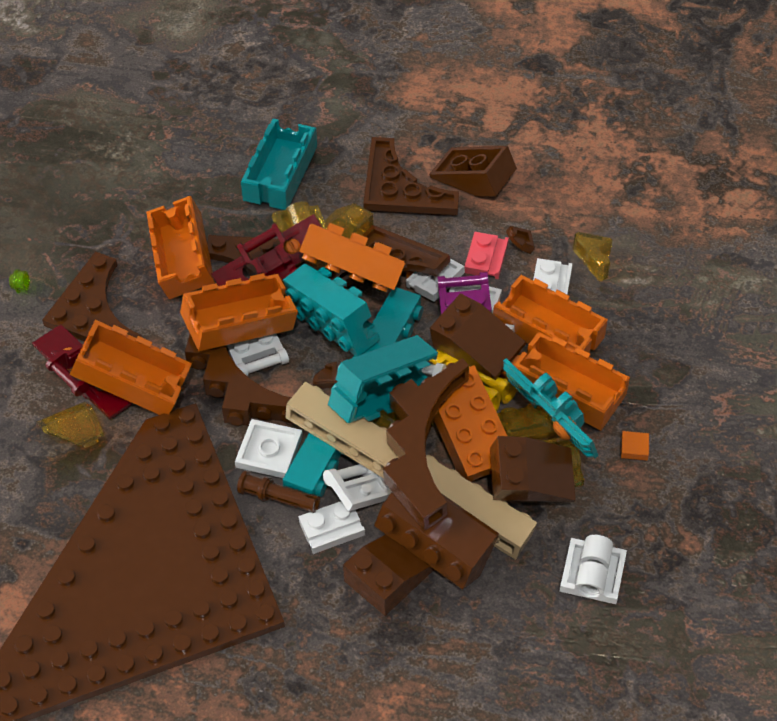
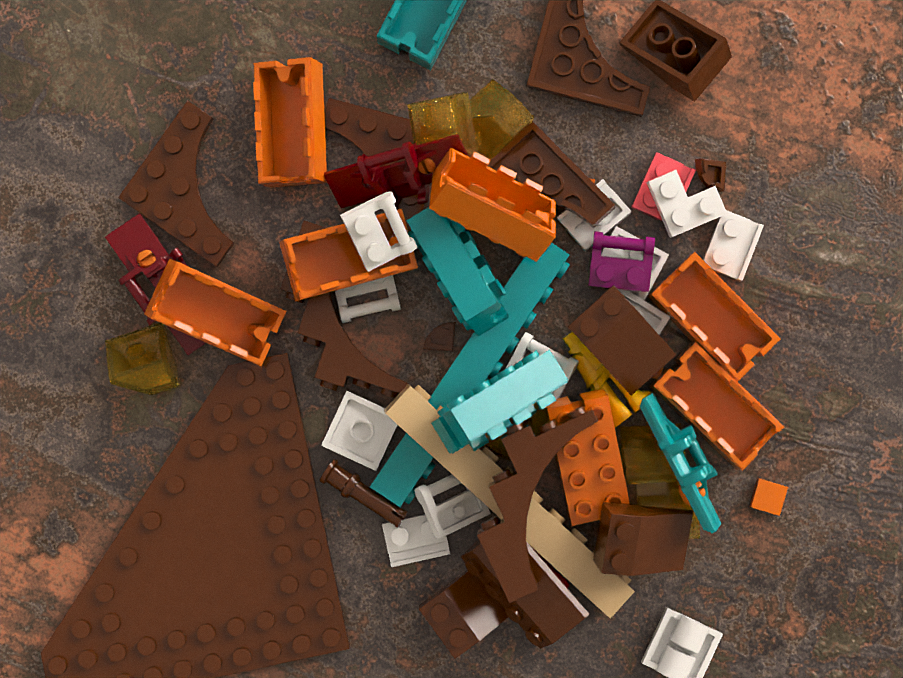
camera: 10 degrees right, 35 degrees up
clear neon green plate [9,269,30,293] -> none
clear yellow slope [573,232,613,282] -> none
none -> white plate [340,191,417,272]
none -> white plate [646,170,727,238]

